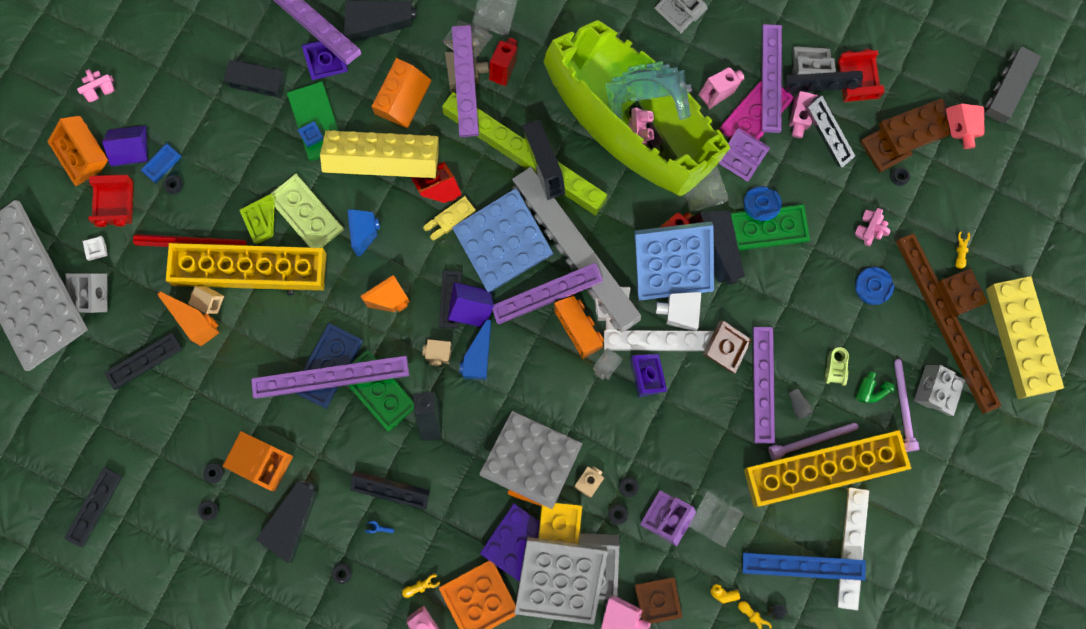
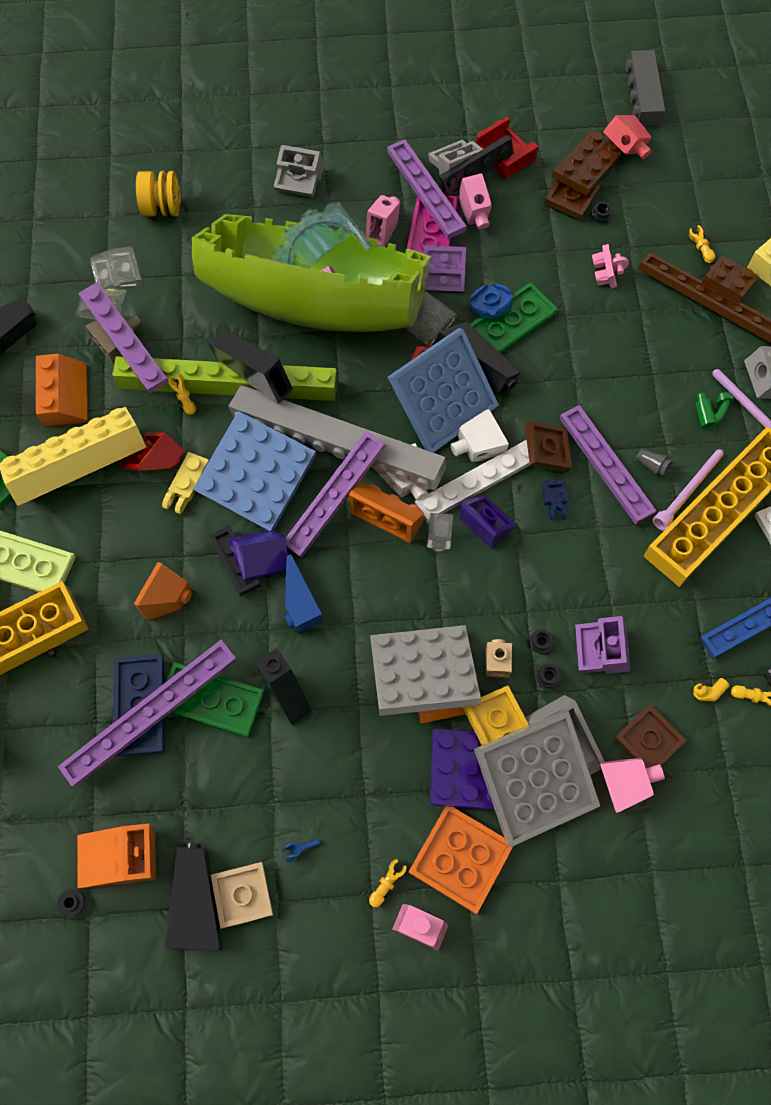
camera: 30 degrees left, 10 degrees down
black plate [198,501,218,521] -> none
black plate [332,564,352,584] -> none
blue slope [348,210,380,256] -> none
black plate [350,471,430,510] -> none
tan brick [423,339,452,366] -> none
red torso [489,38,518,86] -> none
clear slope [689,492,744,548] -> none
plate [804,95,855,168] -> none
yellowish green piece [825,347,849,386] -> none
blue tile [855,267,894,305] -> none
none -> yellow piece [168,373,196,415]
none -> tan plate [211,862,274,929]
none -> clear blue plate [541,479,568,520]

